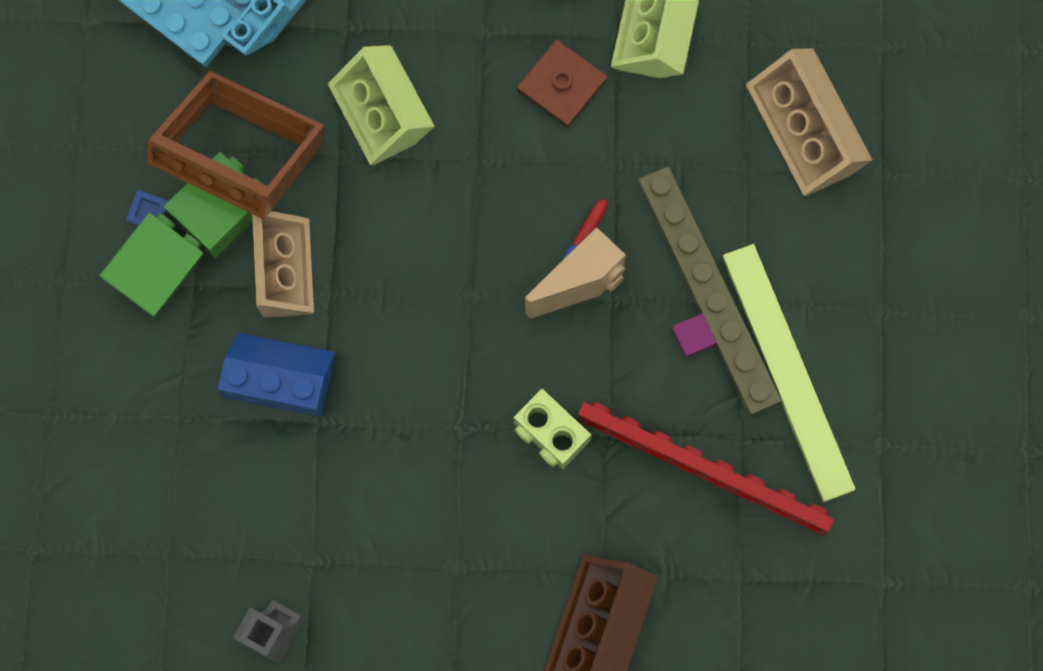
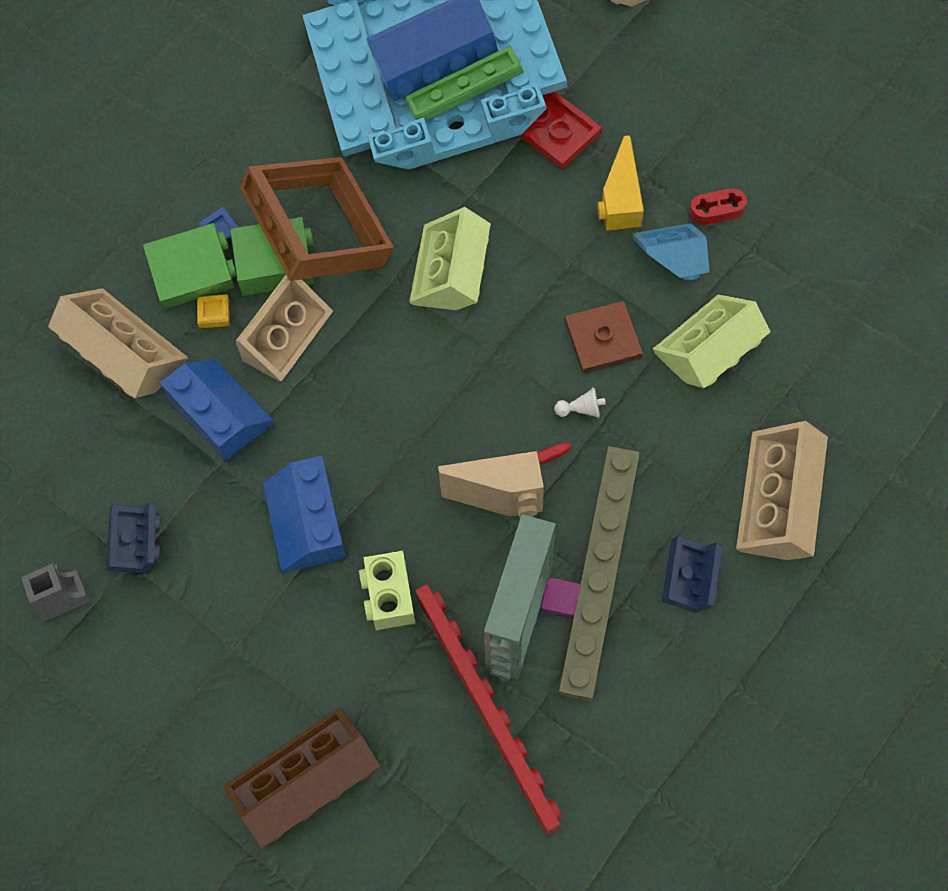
camera: 35 degrees right, 10 degrees down
yellowish green tile [722,244,856,503] -> none
none -> tan slope [48,288,188,398]
none -> dark blue bracket [107,502,160,574]
none -> yellow tile [197,294,230,329]
none -> blue slope [263,456,346,573]
none -> sand green window [484,514,556,681]
none -> white piece [554,387,606,418]
none -> dark blue bracket [662,536,722,613]

